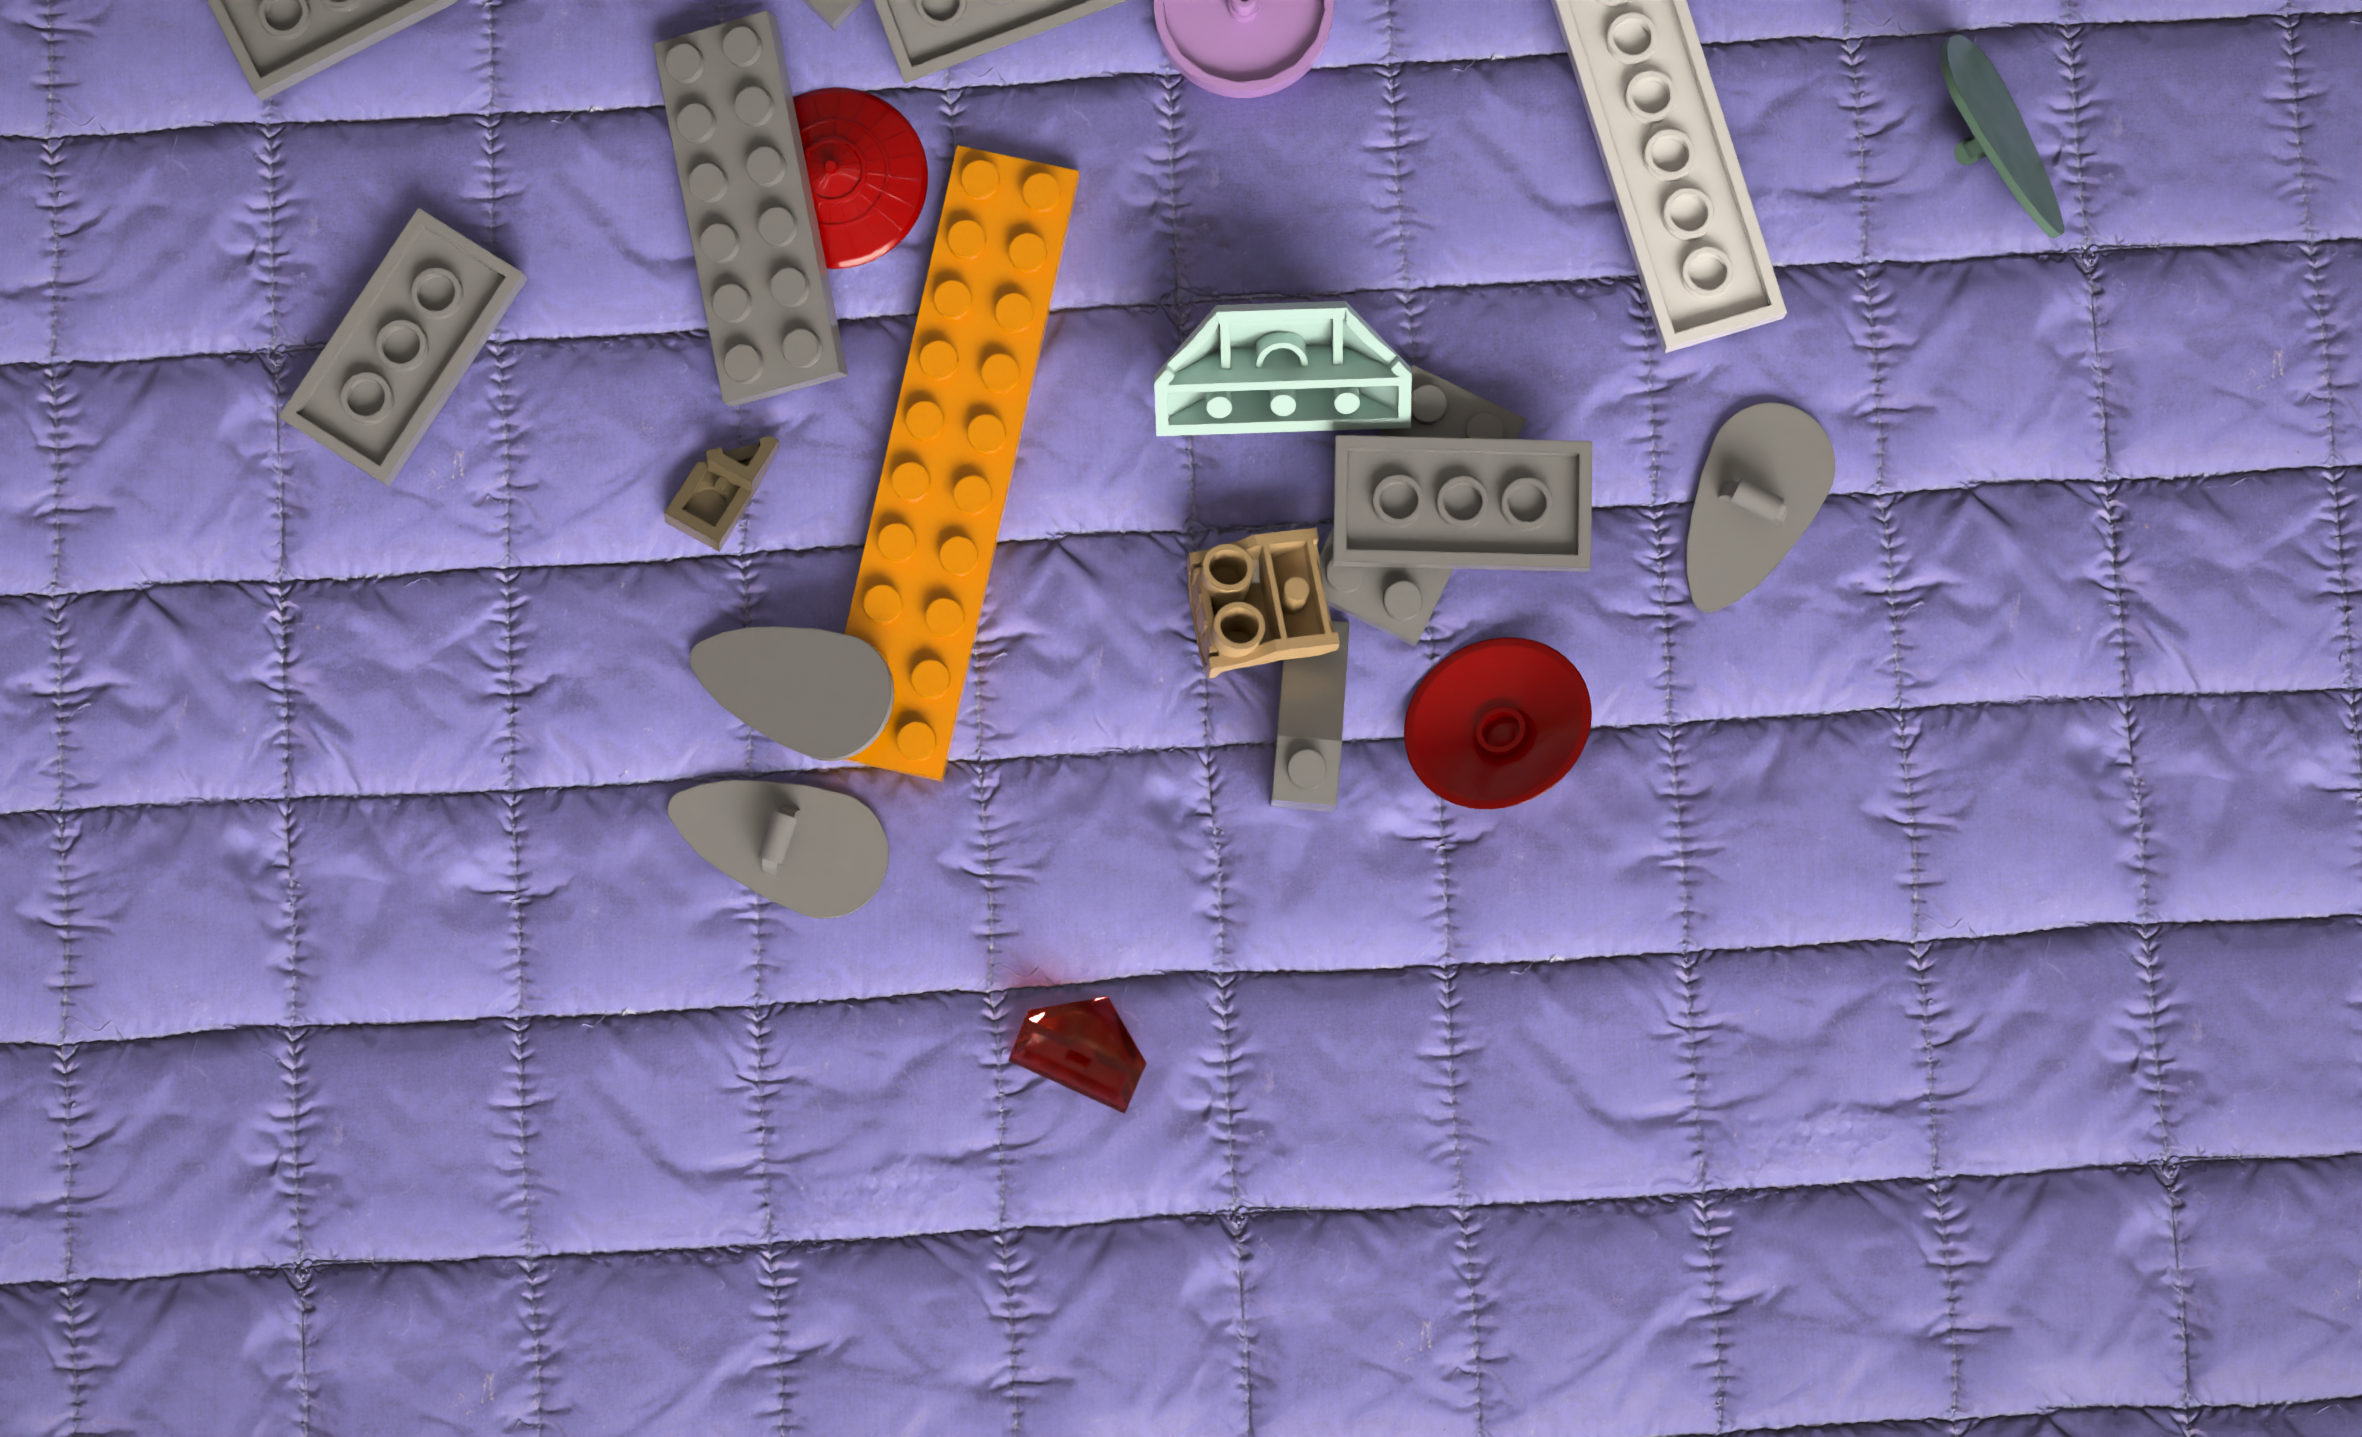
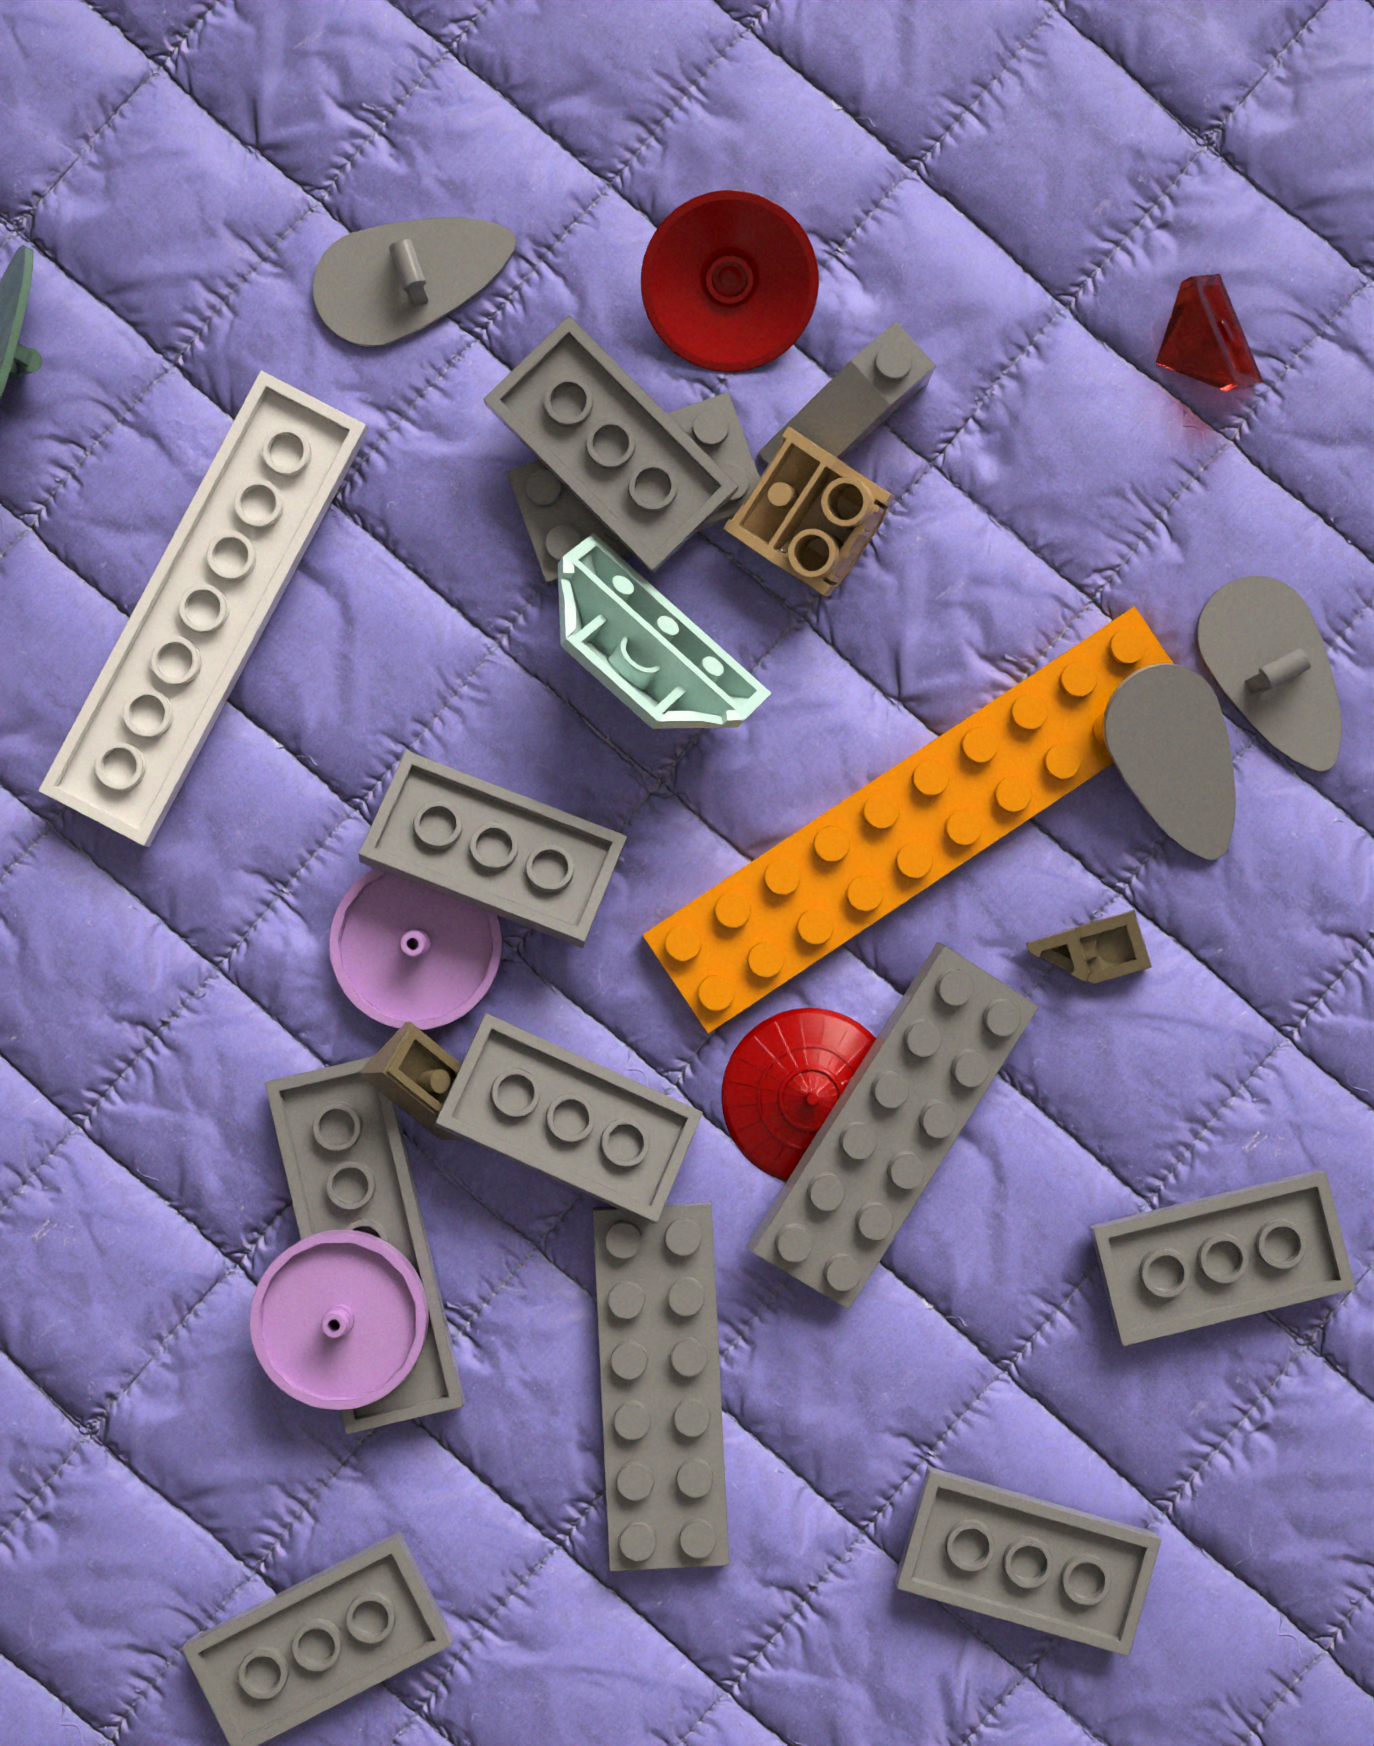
camera: 140 degrees left, 5 degrees up
none -> light grey plate [359,750,627,948]

